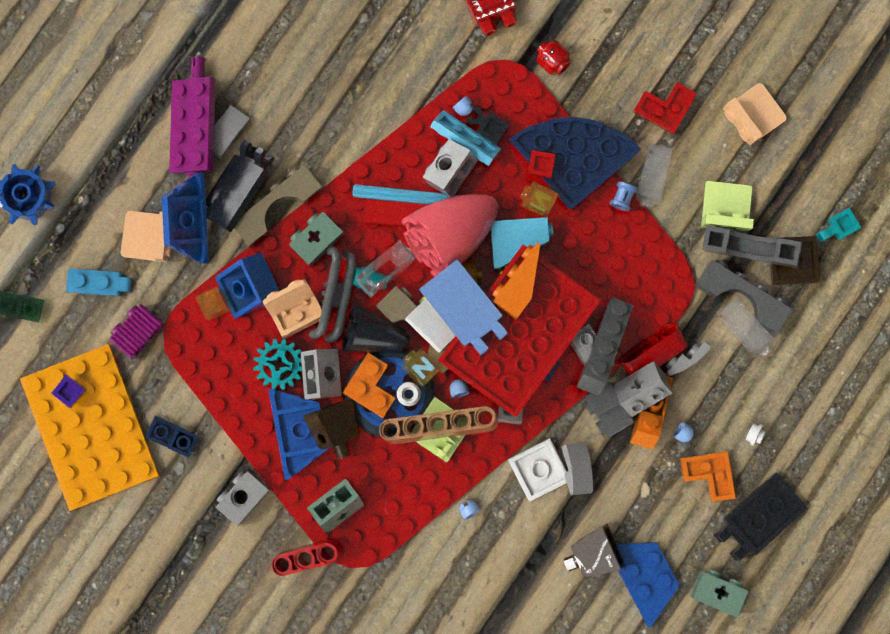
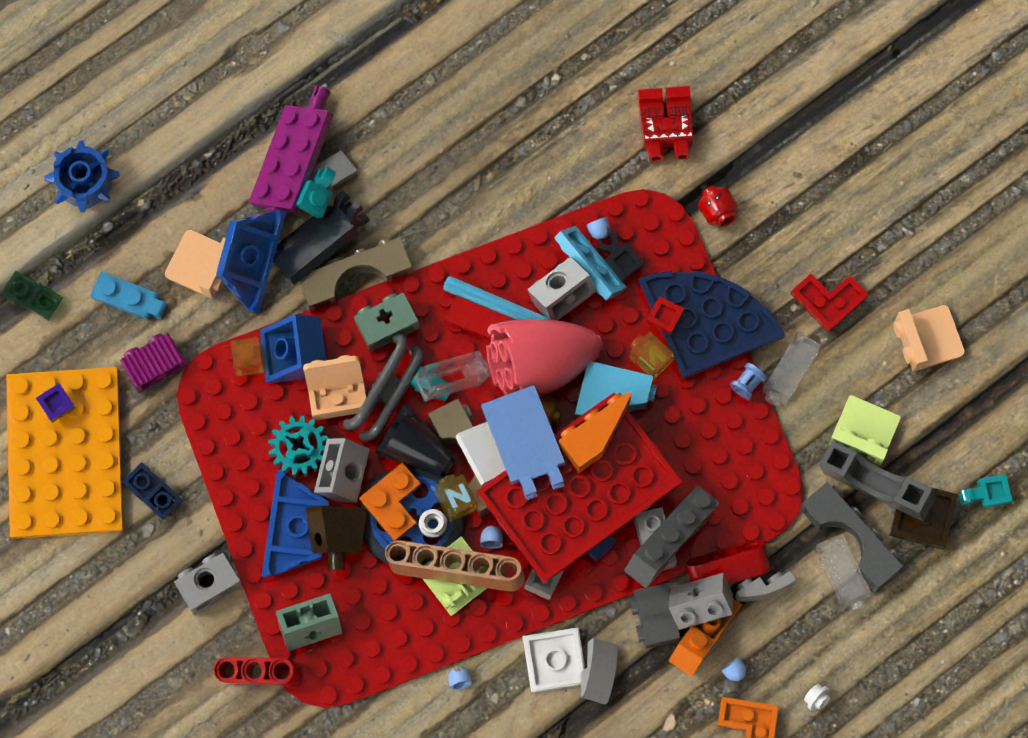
camera: 25 degrees right, 10 degrees down
none -> teal plate [296,167,336,218]

